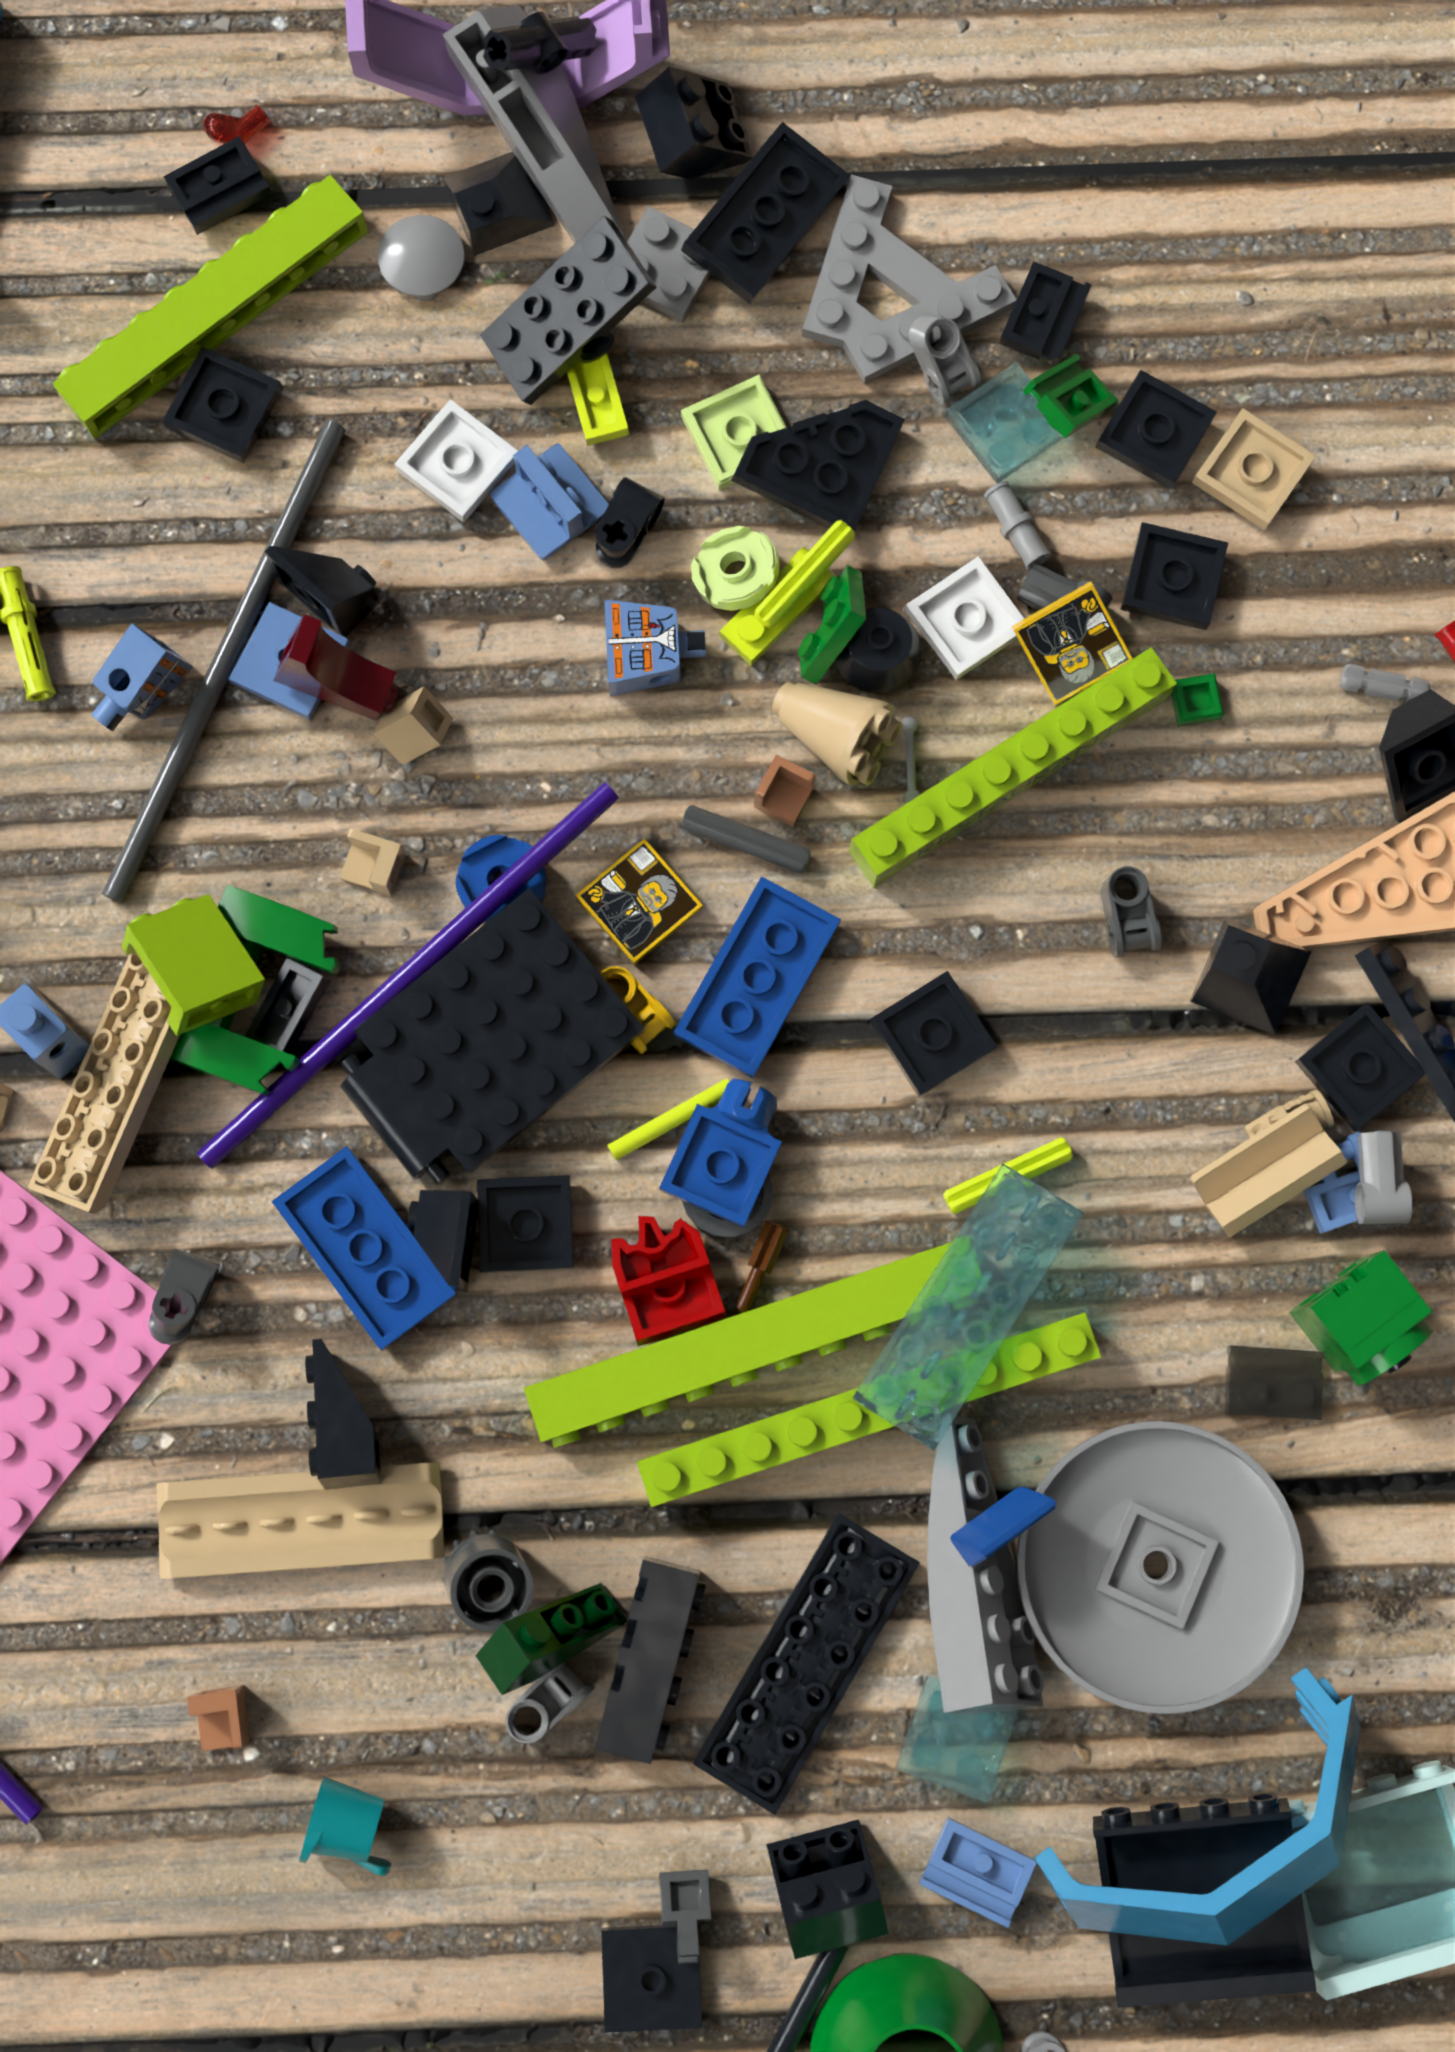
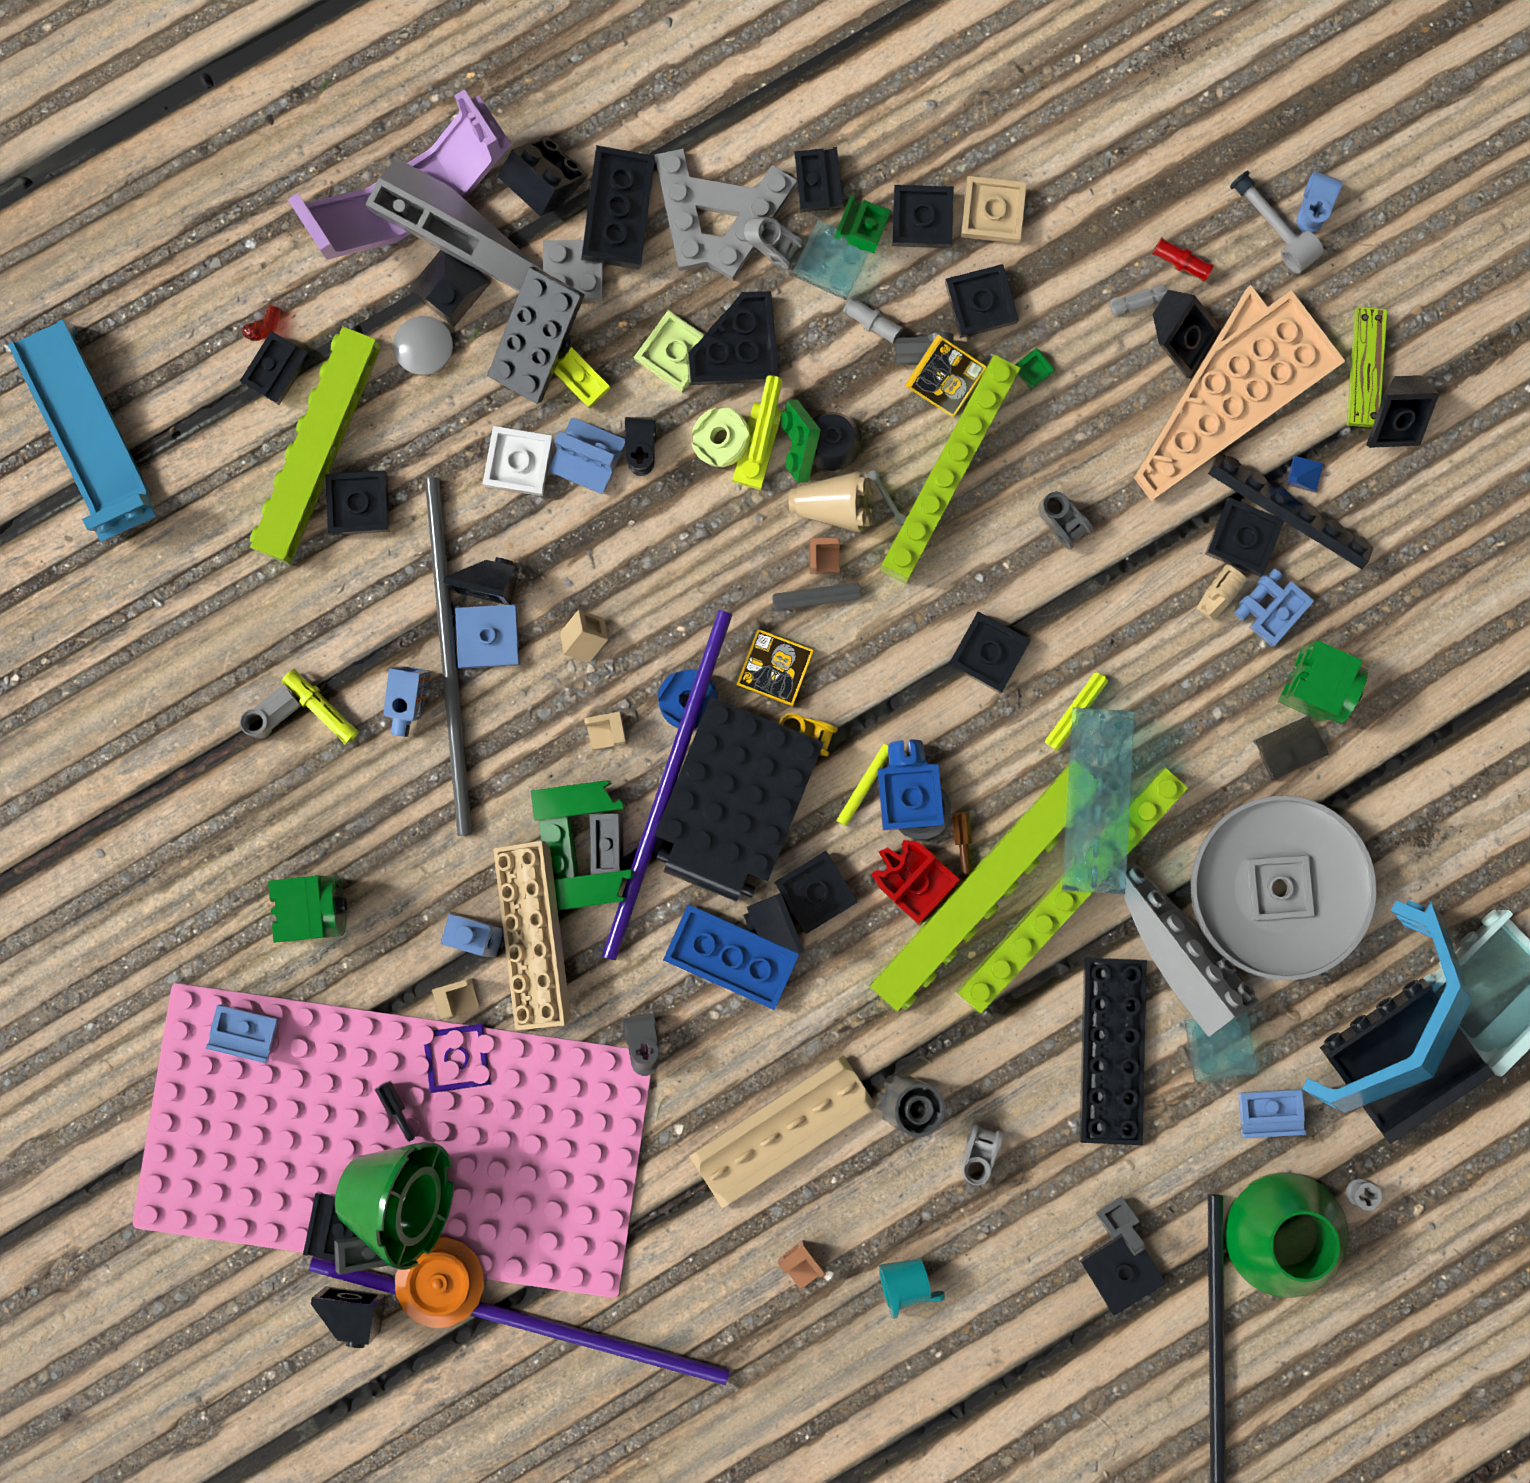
camera: 25 degrees left, 5 degrees up
lime panel [121,894,265,1036] -> none
dark red arch [273,614,399,720] -> none
black slope [305,1339,382,1490] -> none
dark green slope [475,1583,628,1695] -> none
black piece [483,12,597,74] -> none
black wedge [595,1556,706,1764] -> none
medium blue torso [604,600,706,696] -> none
blue plate [673,876,841,1079] -> none
black slope [766,1819,889,1959] -> none
white plate [905,557,1025,680] -> none
blue slope [950,1487,1057,1567] -> none
black slope [1190,917,1312,1035] -> none
tan panel [1190,1103,1347,1238] -> none
light grey piece [1355,1131,1412,1224] -> none

